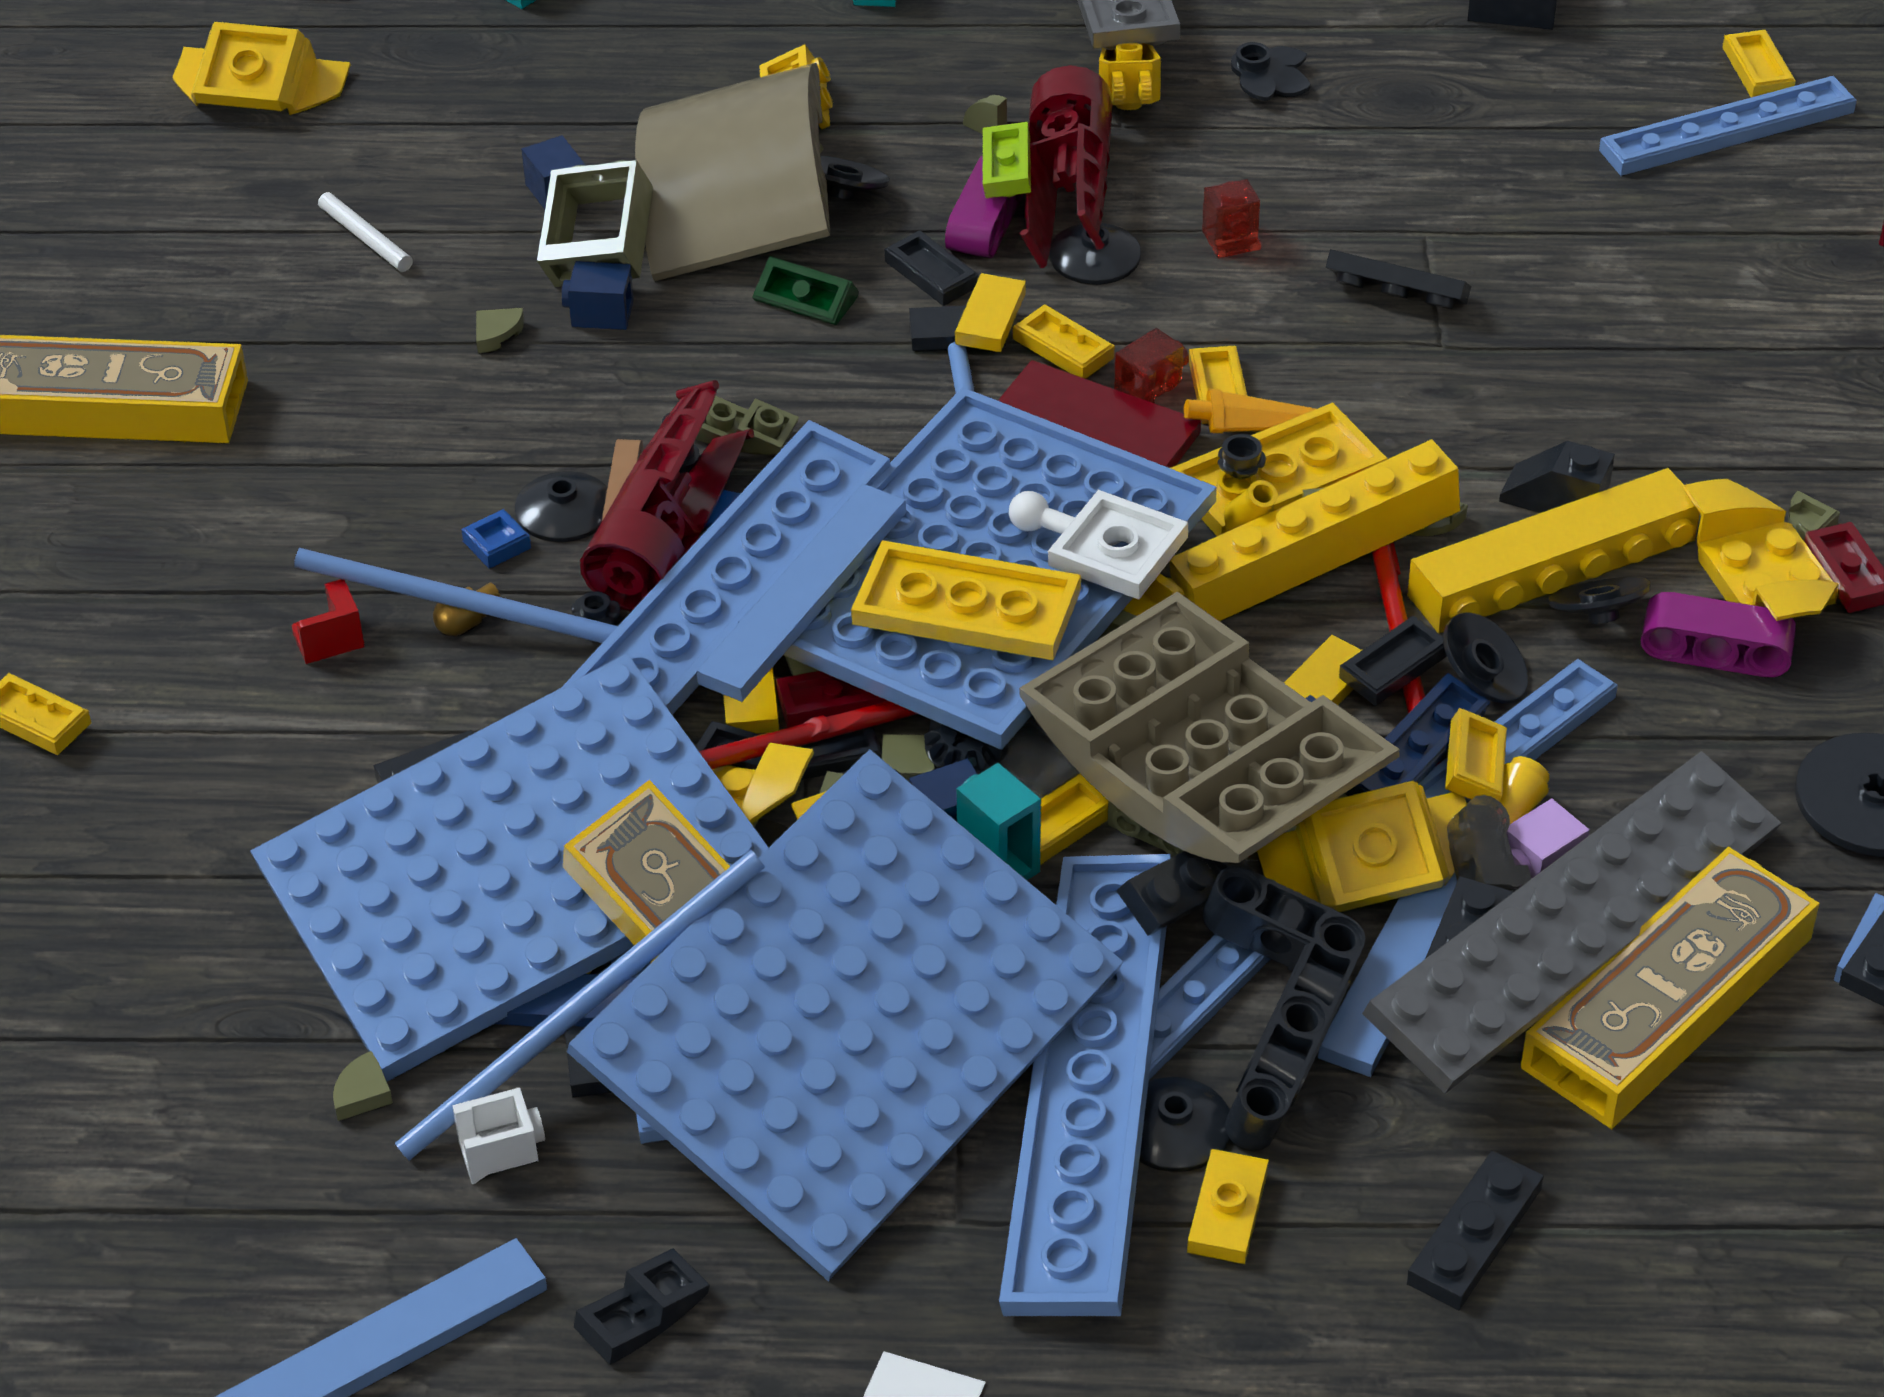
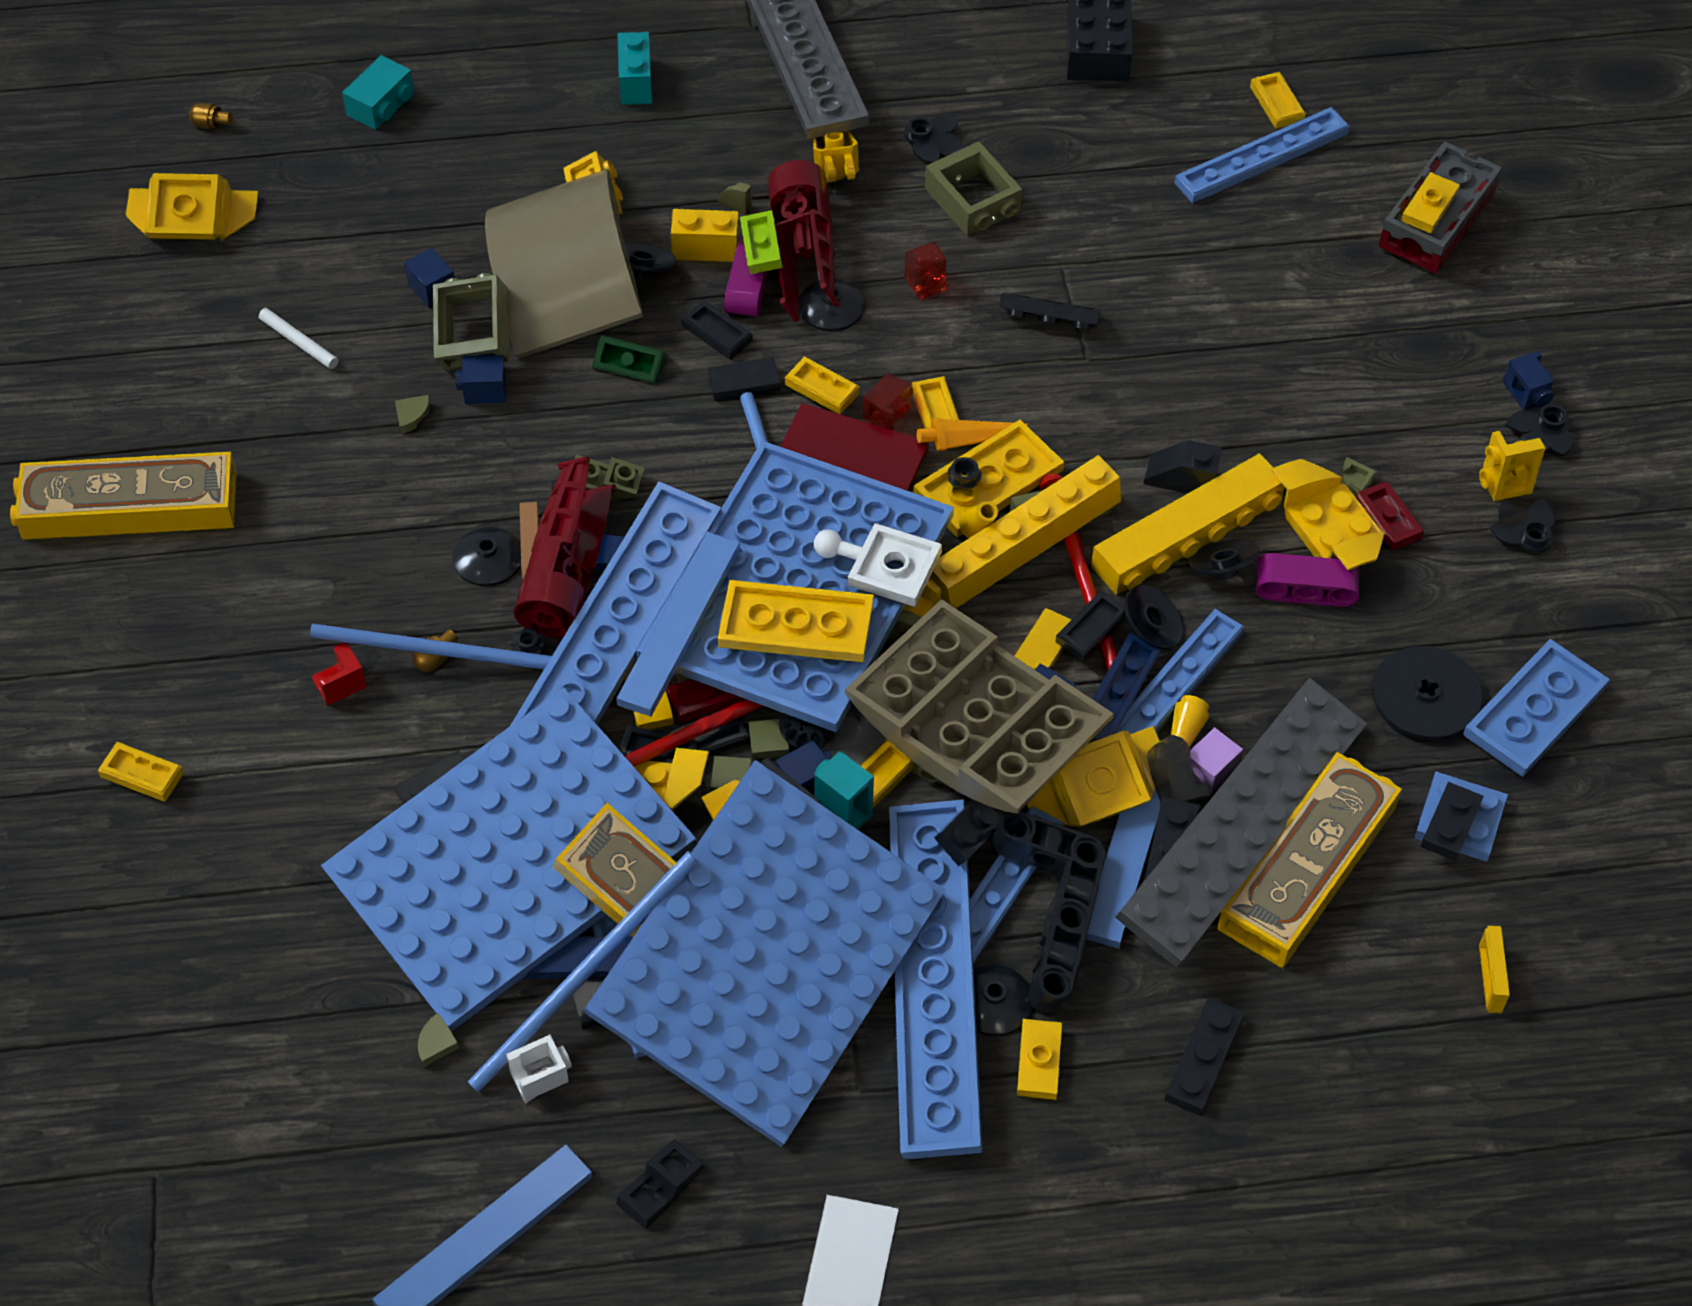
camera: 10 degrees left, 10 degrees up
blue tile [461,509,531,569] -> none
yellow tile [955,273,1026,352] -> none
yellow tile [1445,708,1507,809] -> none
none -> yellow brick [671,209,739,262]
none -> olive window [925,141,1022,236]

